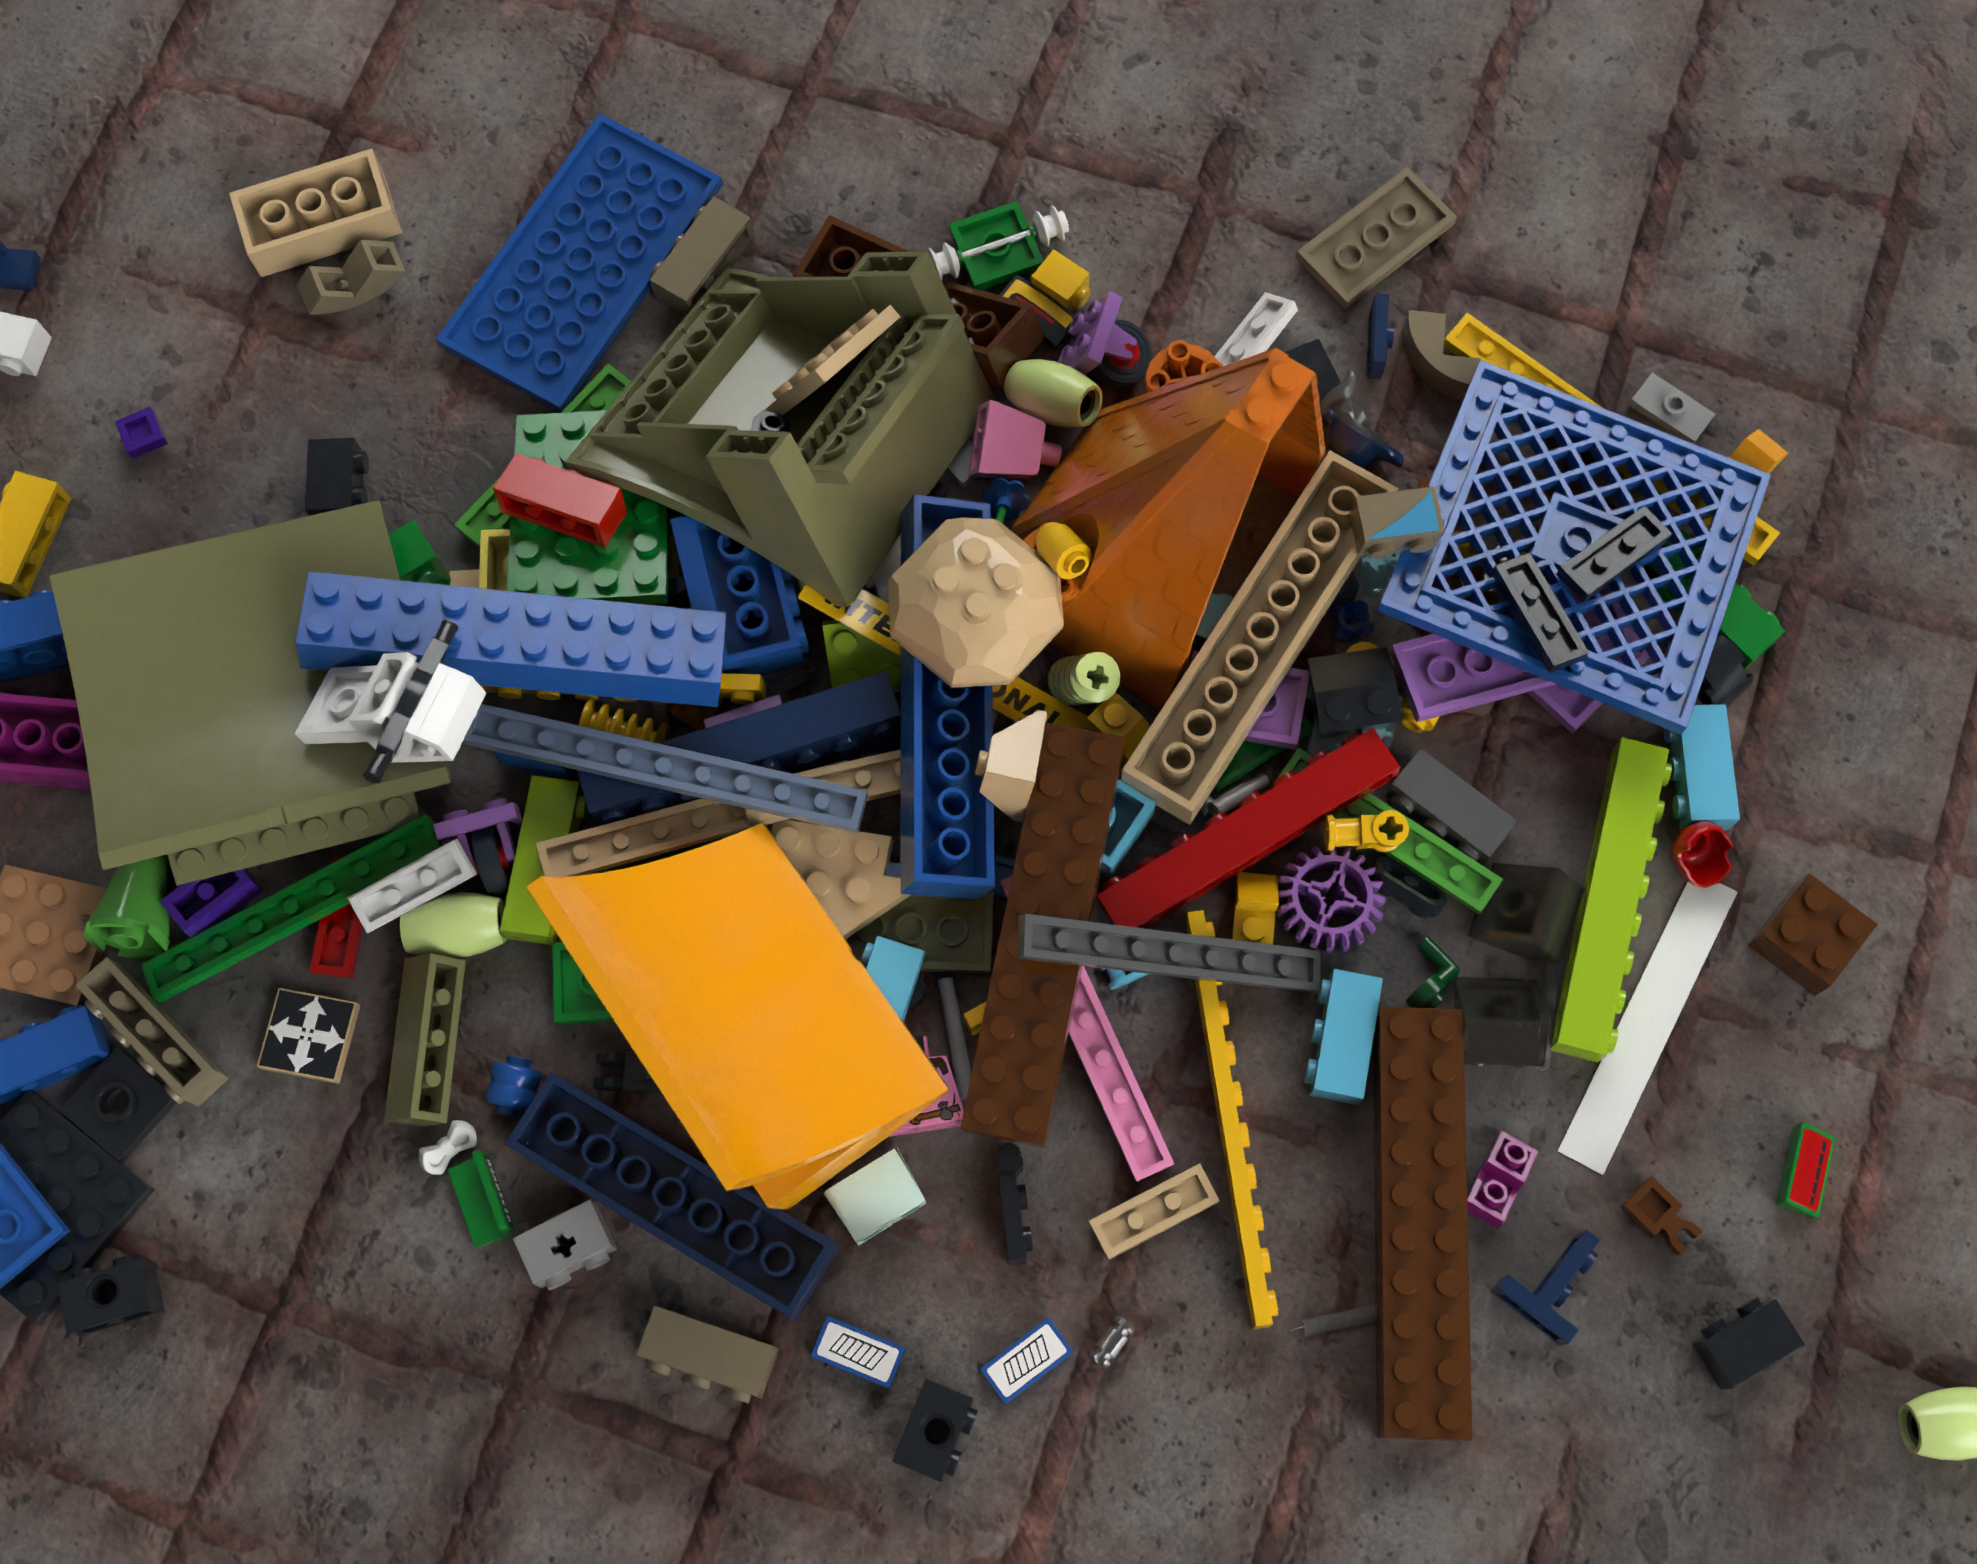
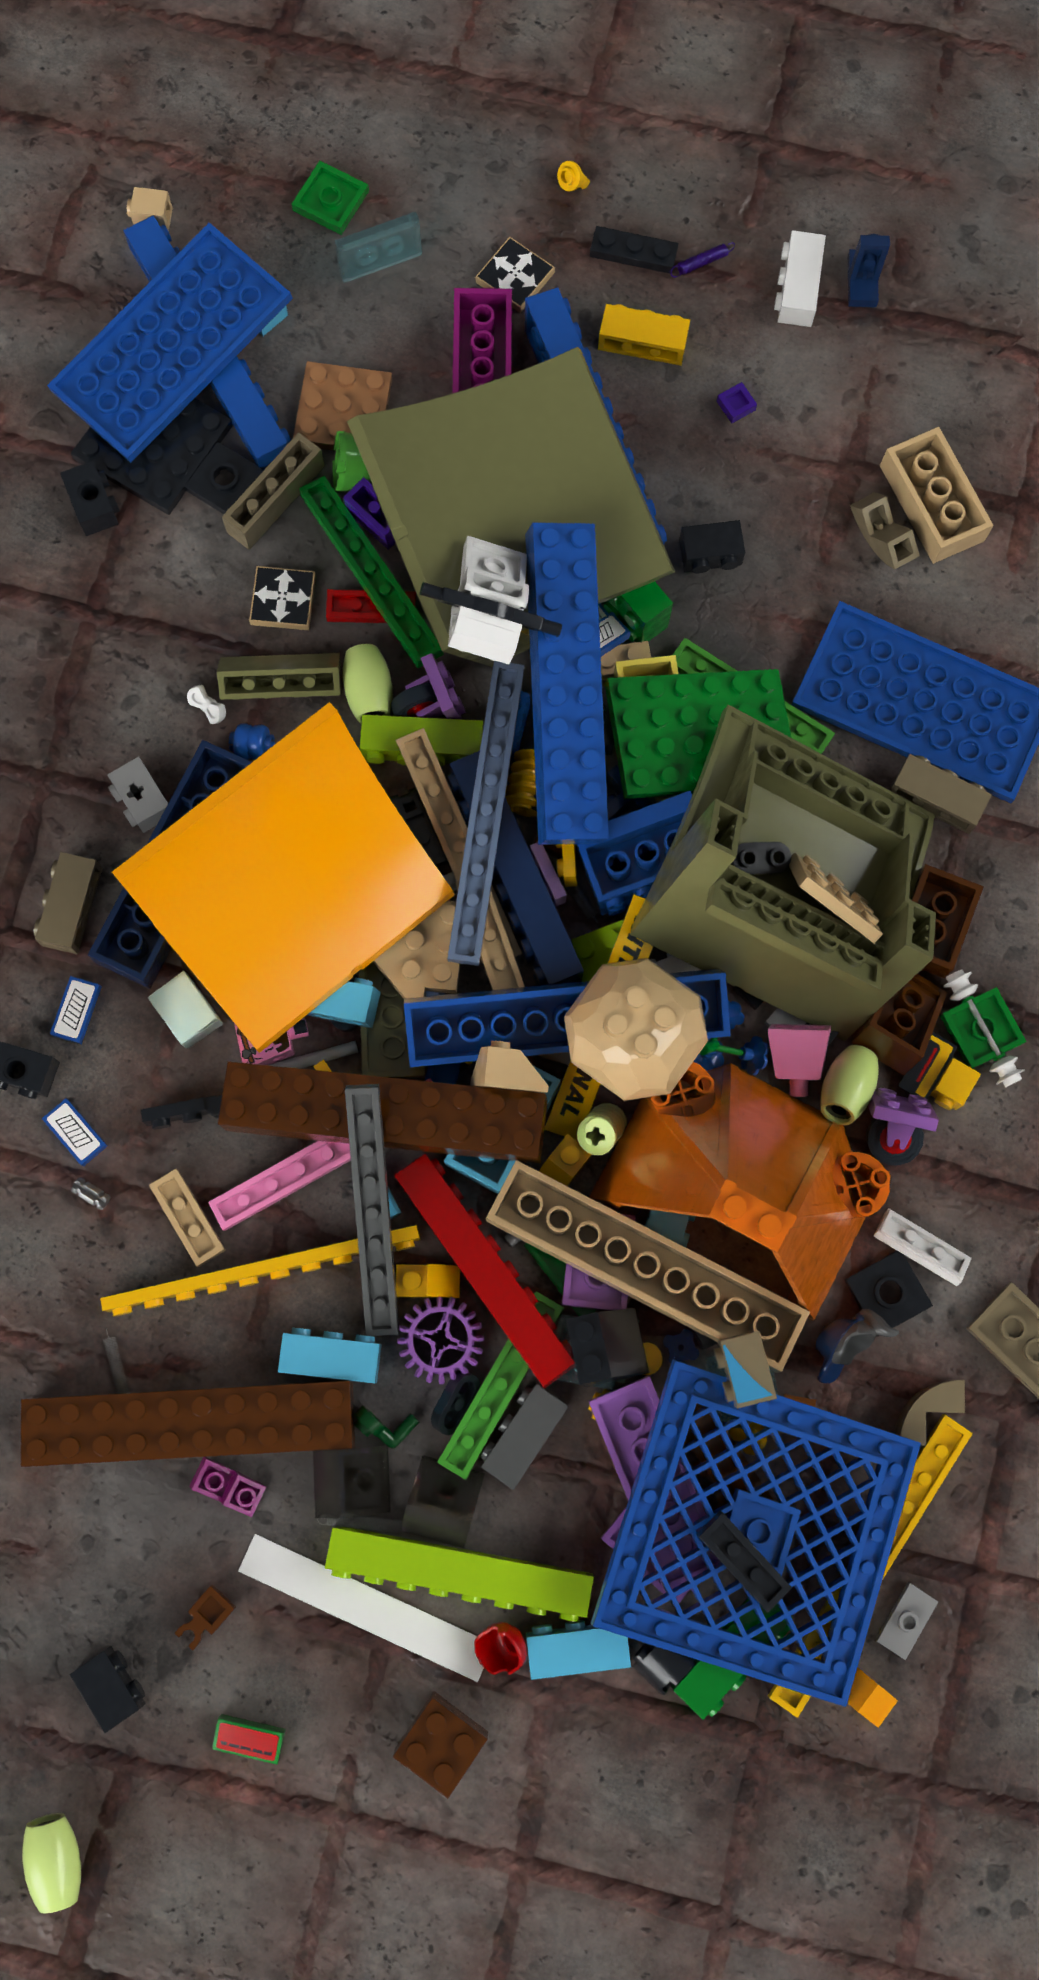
camera: 80 degrees right, 5 degrees up
white tile [348,839,477,933] -> none
green panel [448,1149,517,1248] -> none
brick [493,453,627,548] -> none
yellow brick [1035,522,1092,579] -> none
light grey piece [1207,774,1269,817] -> none
yellow connector [1323,810,1409,853] -> none
dark blue plate [1366,293,1394,379] -> none
plate [1491,553,1589,673] -> none
dark blue bracket [1491,1229,1600,1346] -> none

